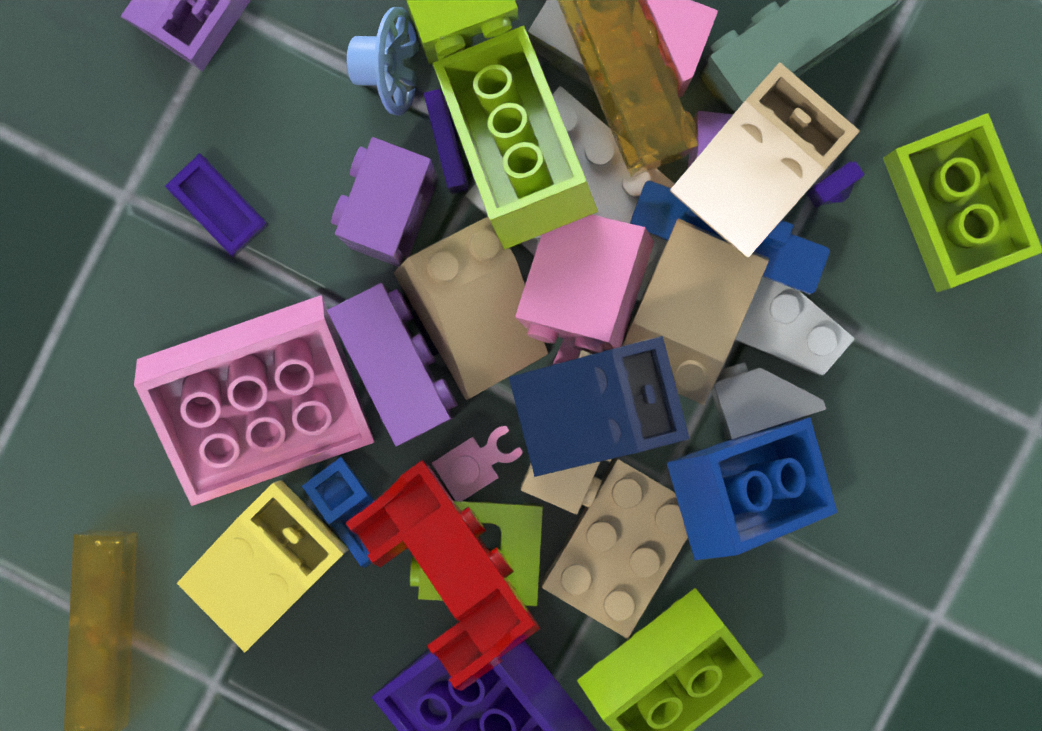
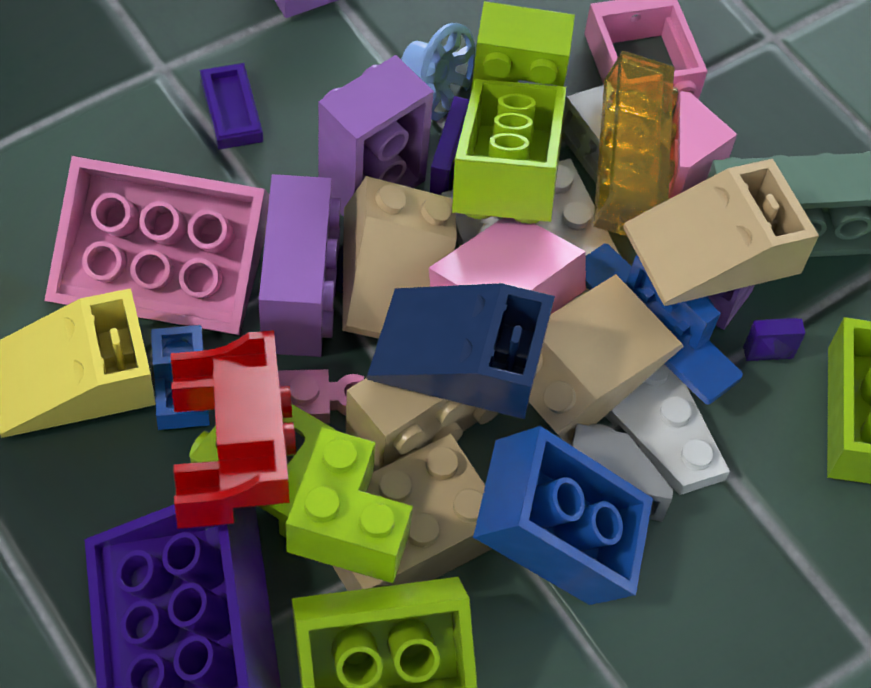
camera: 20 degrees right, 30 degrees down
none -> lime brick [286,427,413,584]

